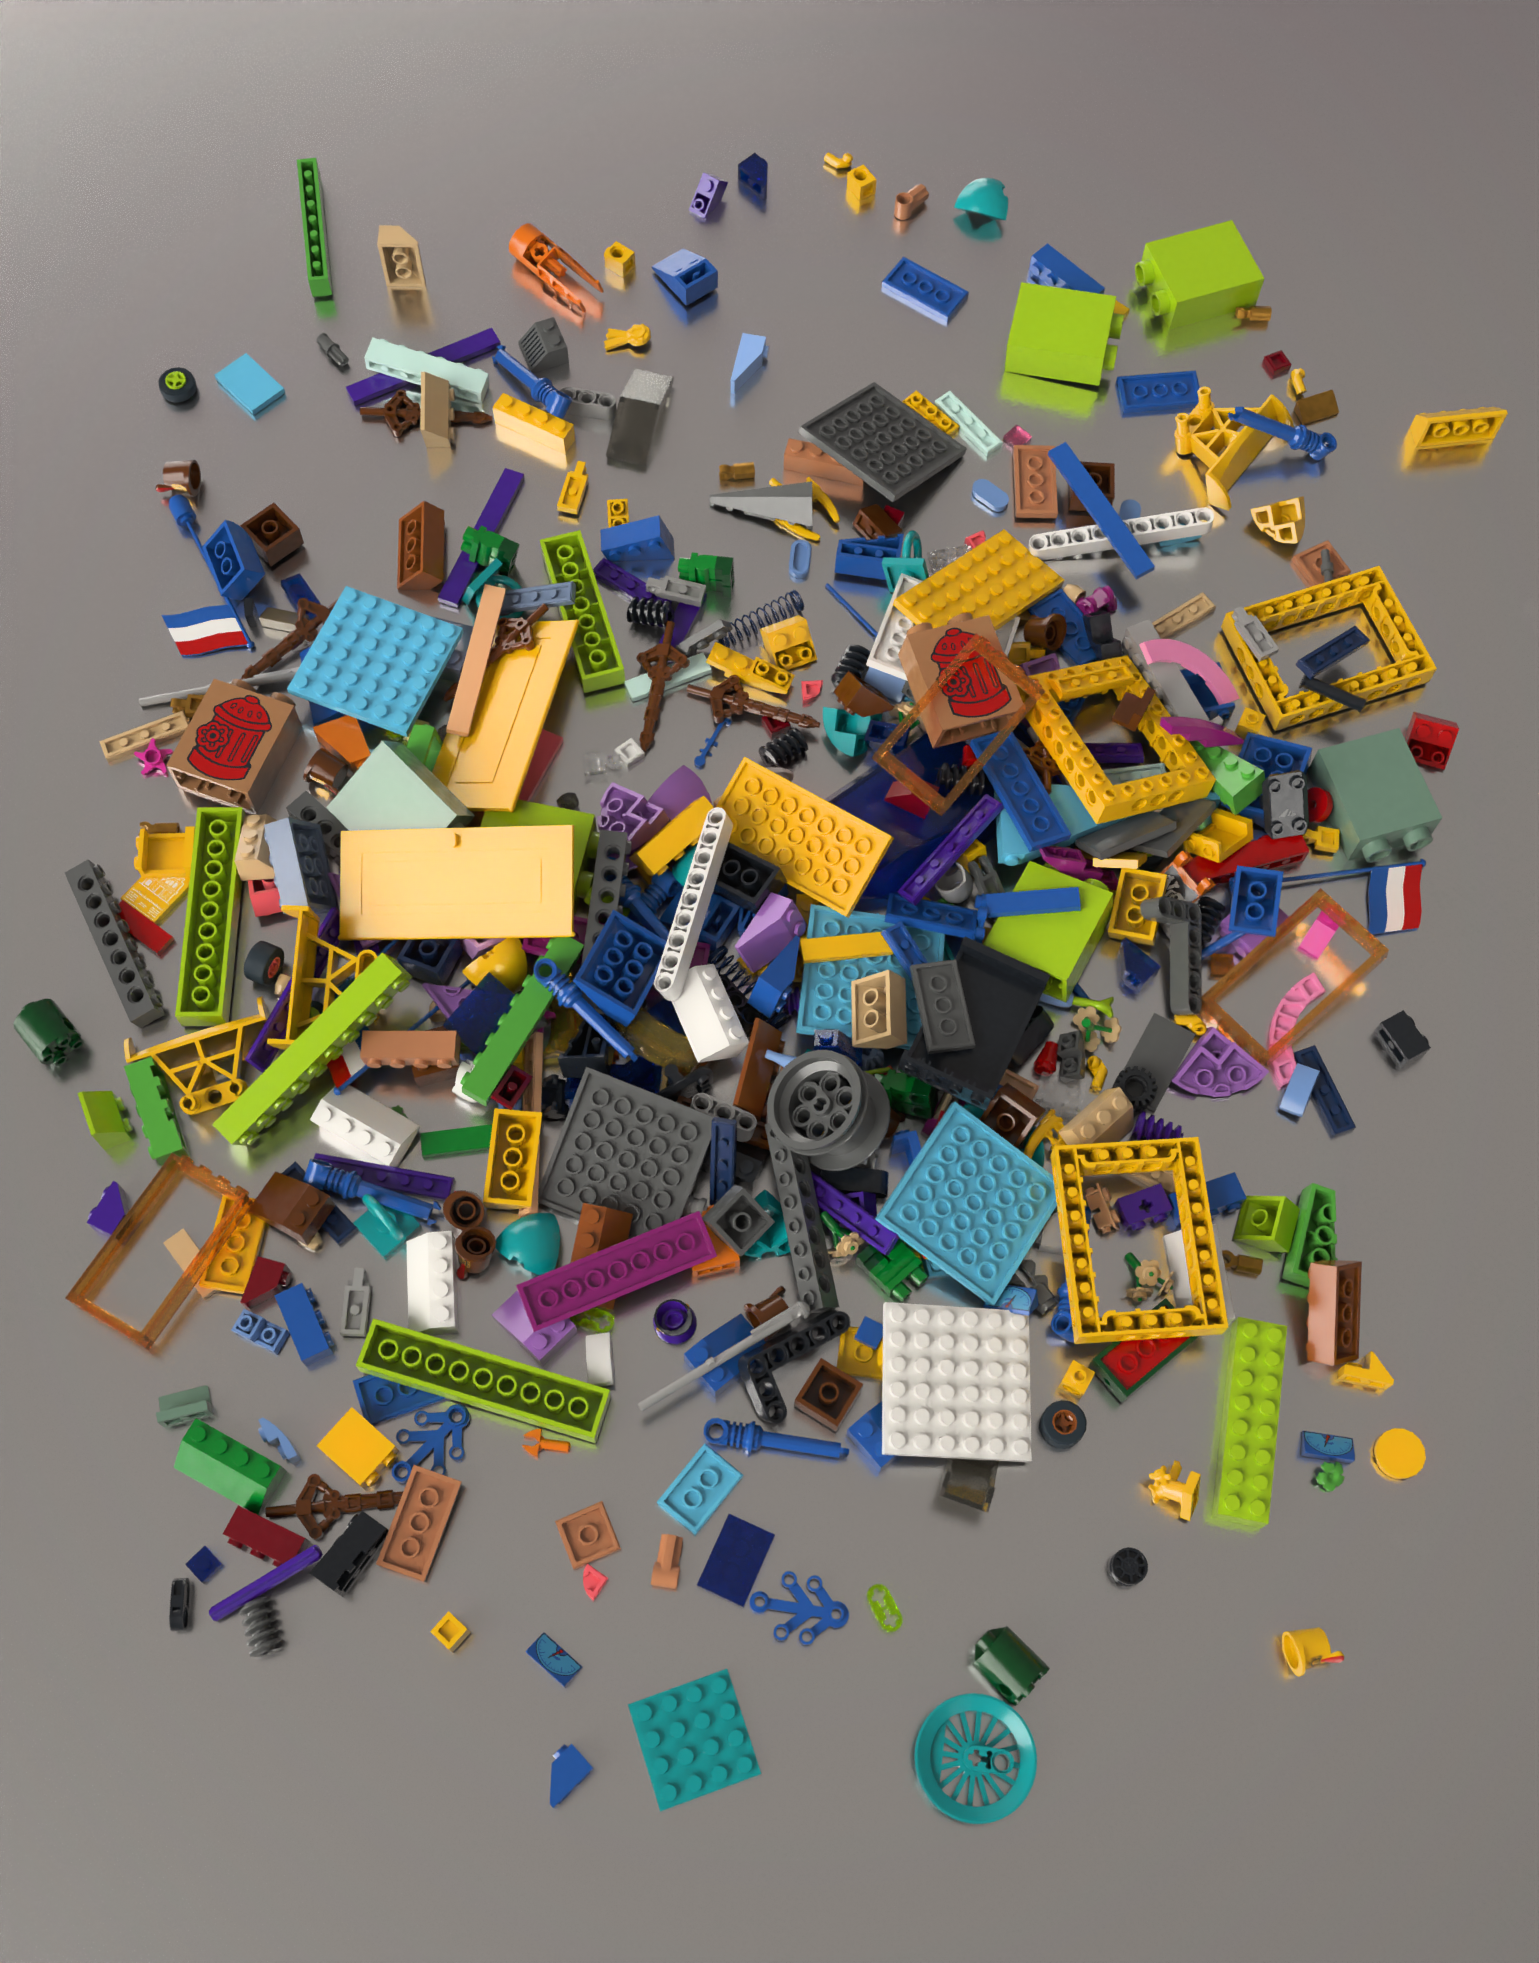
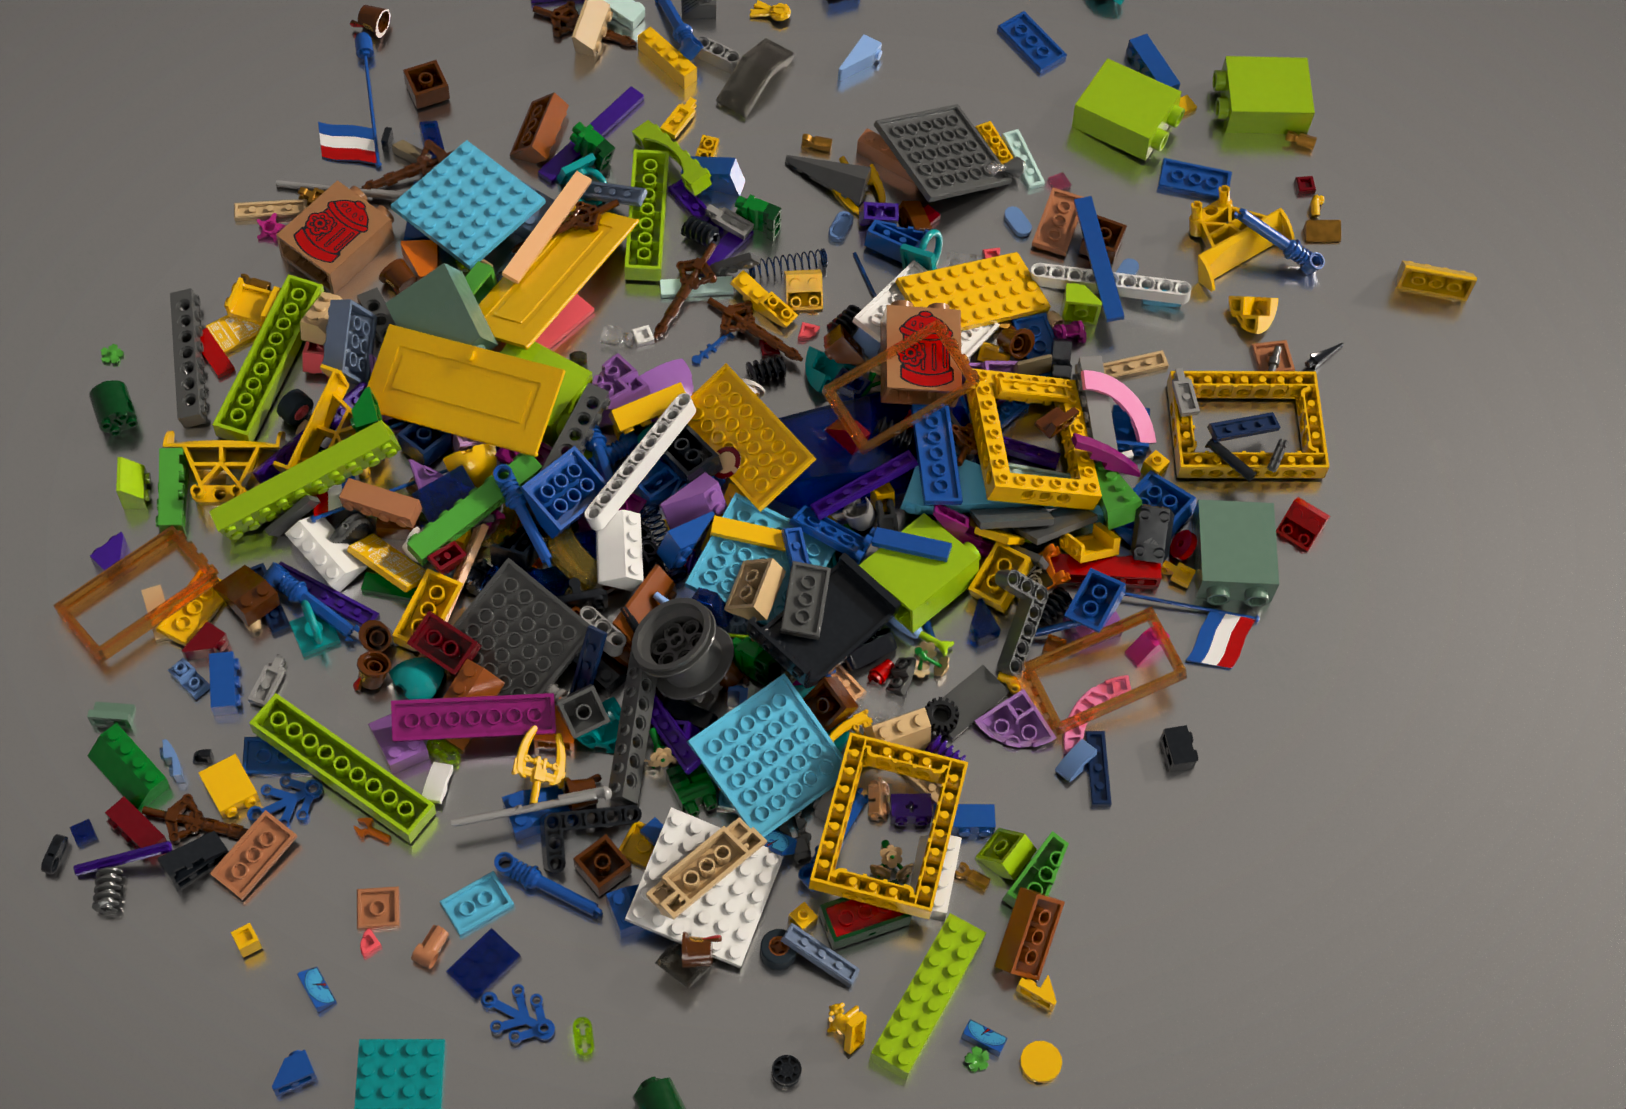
camera: 15 degrees right, 5 degrees down
blue brick [202,520,265,601] -> none
white slope [406,1231,458,1335] -> none
dark purple piece [653,1299,697,1344] -> none
yellow arm [1087,1055,1108,1091] -> none
none -> bright green plant [101,344,124,365]
none -> black tile [193,749,214,764]
none -> dark grey tile [265,495,321,537]
none -> dark grey hat [330,513,374,544]
none -> yellow tile [347,533,426,593]
none -> green slope [350,387,383,433]
none -> dark red slope [407,611,482,676]
none -> yellow bar [511,725,566,804]
none -> black pin [620,606,639,633]
none -> lime arch [632,120,712,196]
none -> tan slope [646,817,767,920]
none -> reddish brown hat [682,932,722,968]
none -> sticker [714,446,741,479]
none -> sand blue tile [780,923,860,987]
none -> dark purple brick [859,202,899,226]
none -> piece [987,156,1026,178]
none -> dark grey tile [1010,545,1049,570]
none -> dark tan slope [1013,354,1052,375]
none -> lime slope [1061,283,1102,325]
none -> dark grey axle [1267,438,1288,472]
none -> black piece [1305,343,1344,370]

